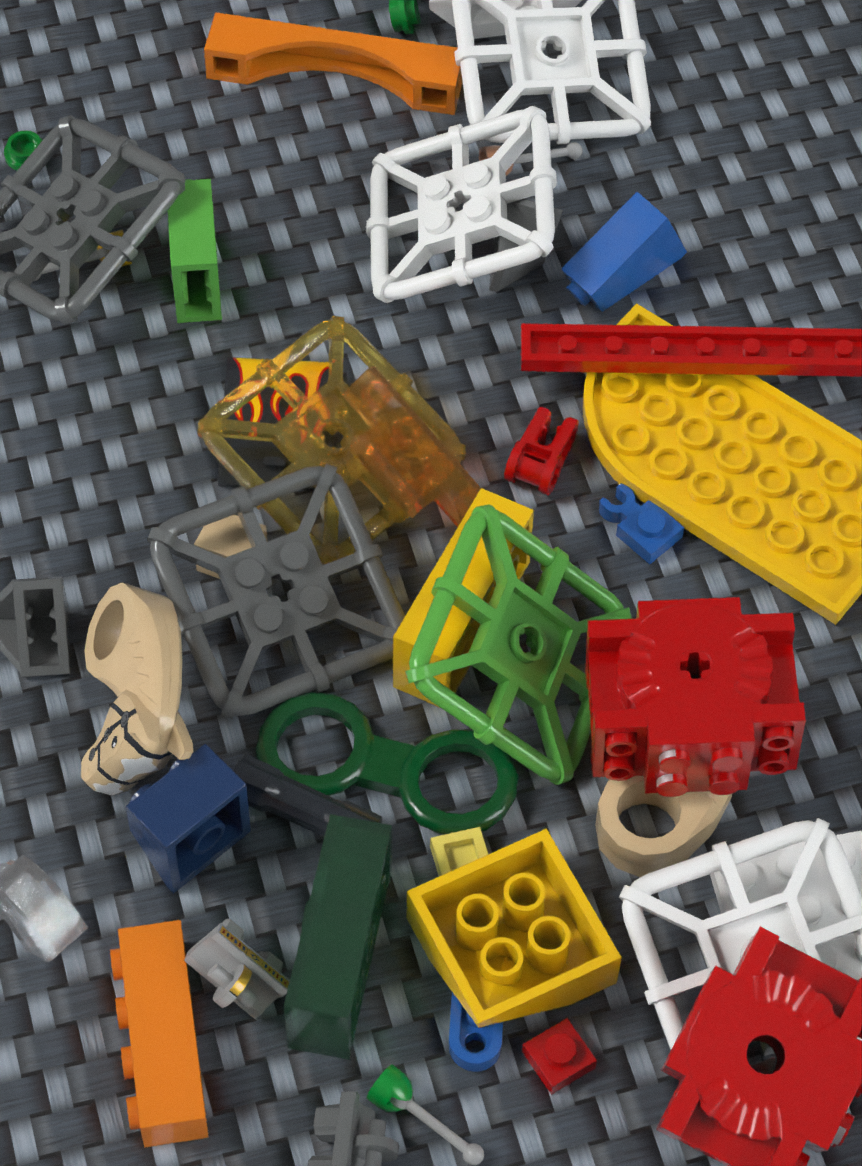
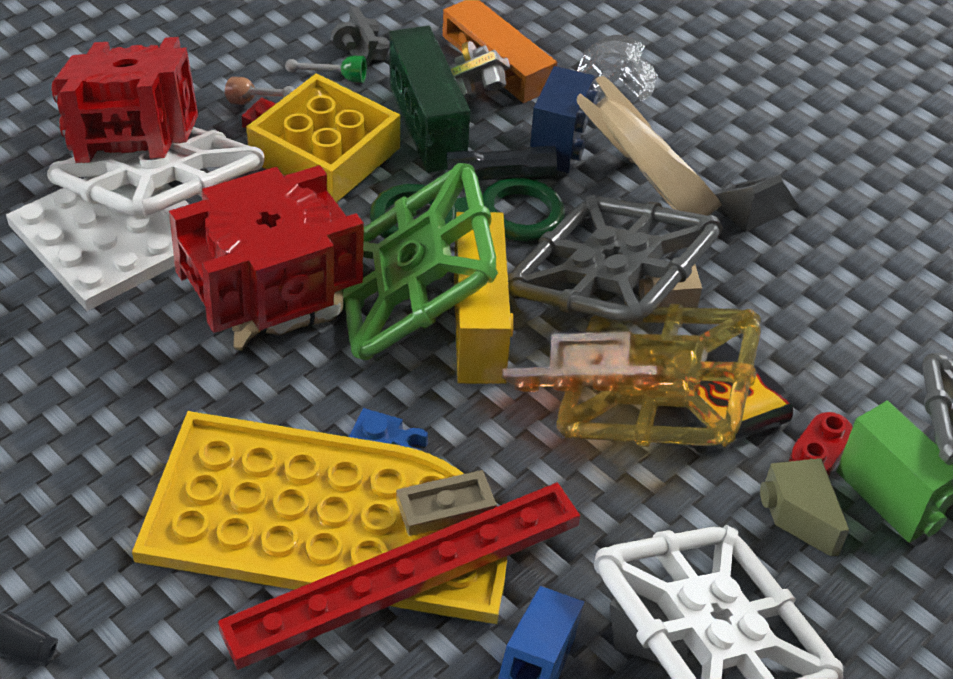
camera: 150 degrees right, 10 degrees down
light yellow plate [430,827,488,876] -> none
red piece [504,406,579,496] -> none
none -> nougat hinge [225,77,295,105]
none -> dark tan plate [396,470,497,536]
none -> olive slope [760,458,849,556]
none -> red plate [789,412,853,476]

